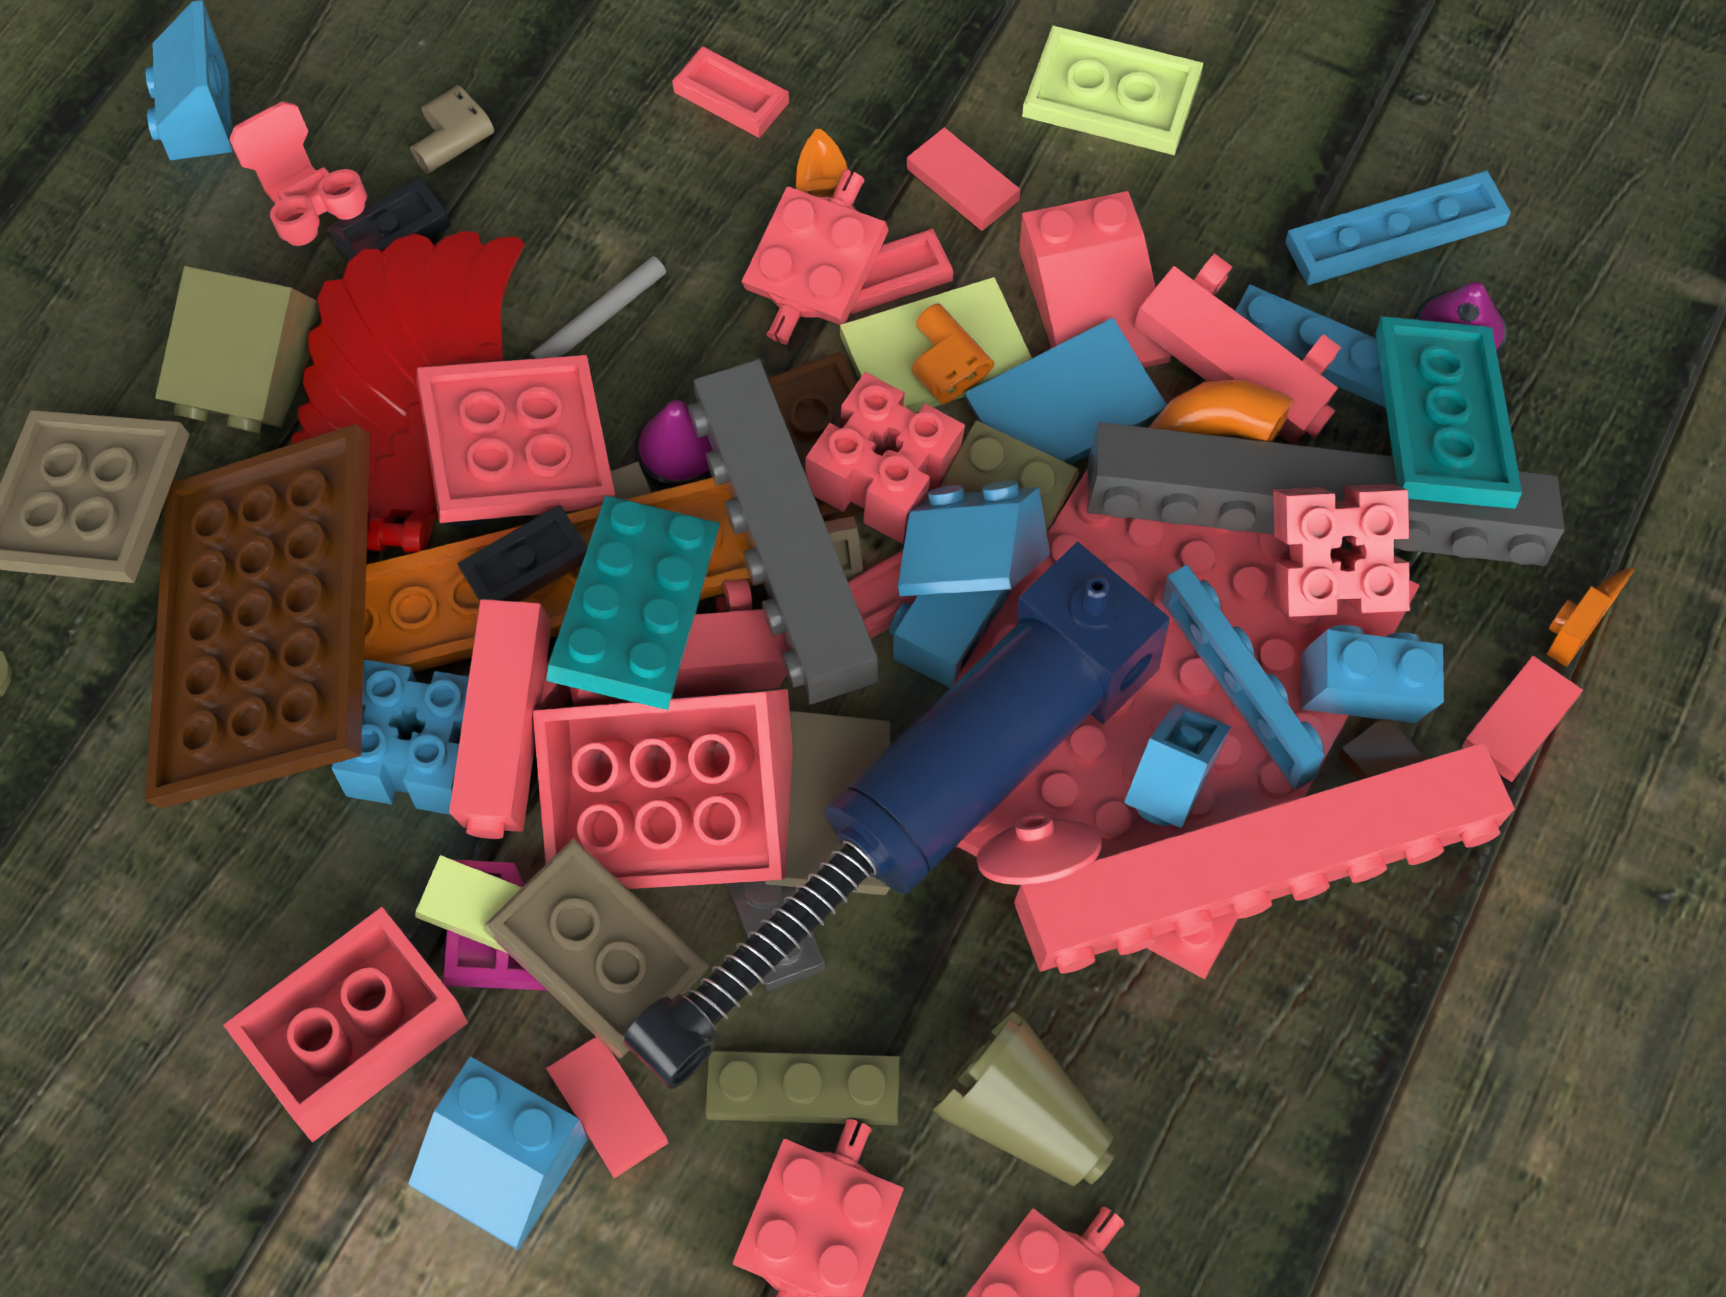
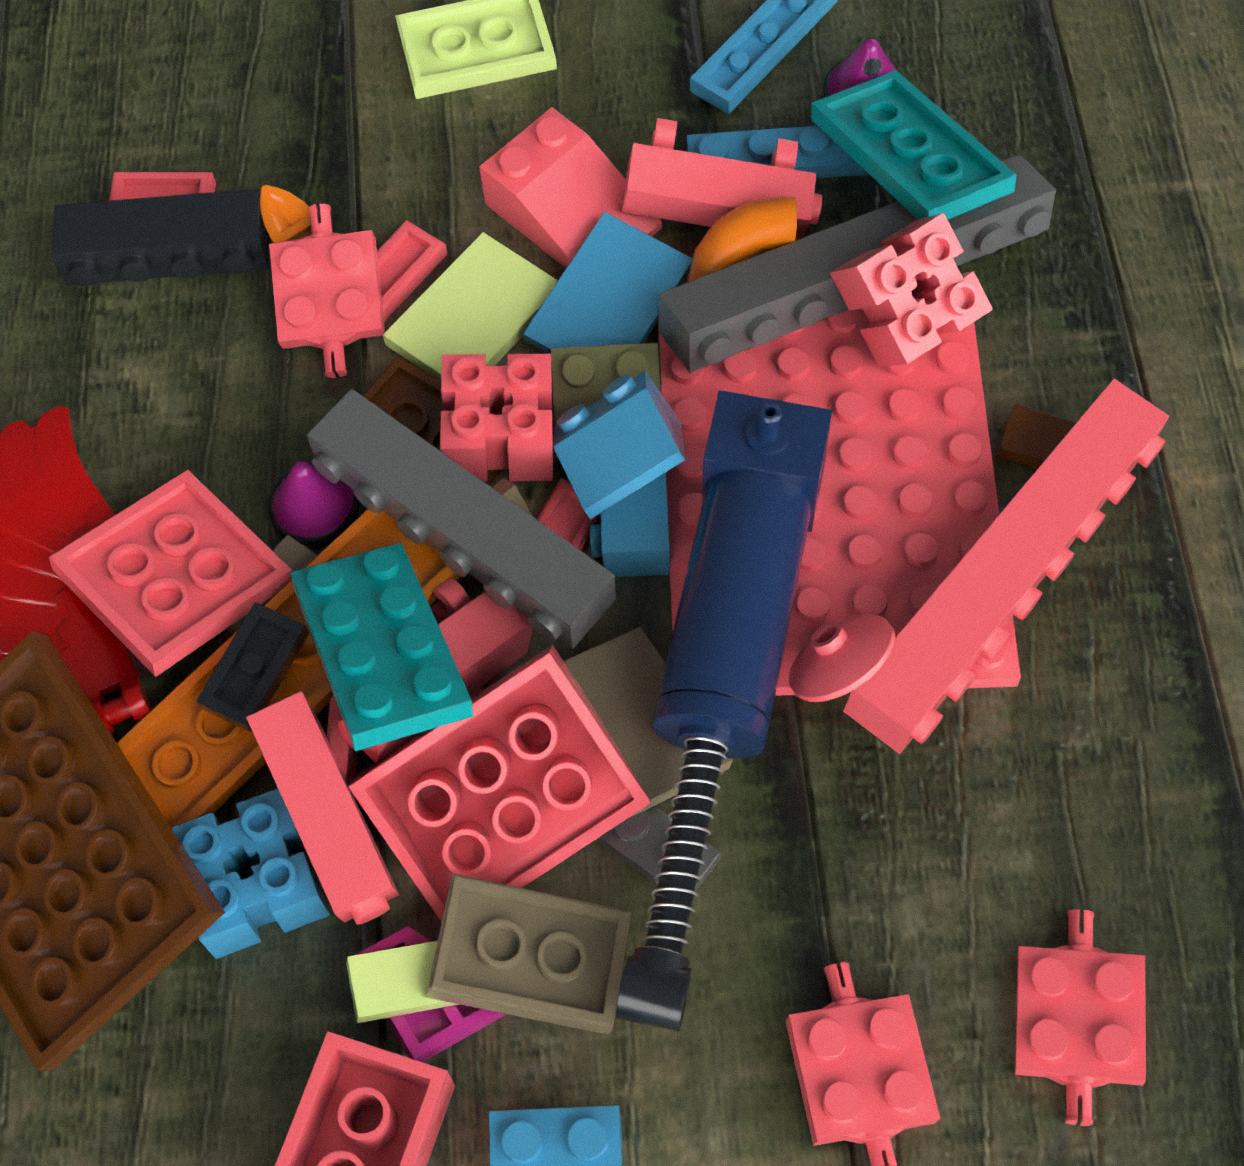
camera: 30 degrees left, 0 degrees up
light grey bar [529,256,666,359] -> none
coral tile [546,1037,669,1178] -> none
olive plate [705,1051,900,1126] -> none
coral tile [907,127,1021,231] -> none
orange piece [911,303,994,405] -> none
olive cone [932,1010,1115,1186] -> none
dark azure slope [1124,703,1232,828] -> none
dark azure plate [1162,564,1324,790] -> none
dark azure brick [1301,625,1444,723] -> none
coral tile [1462,656,1583,782] -> none
orange plate [1547,568,1635,667] -> none
none -> black brick [52,189,269,286]

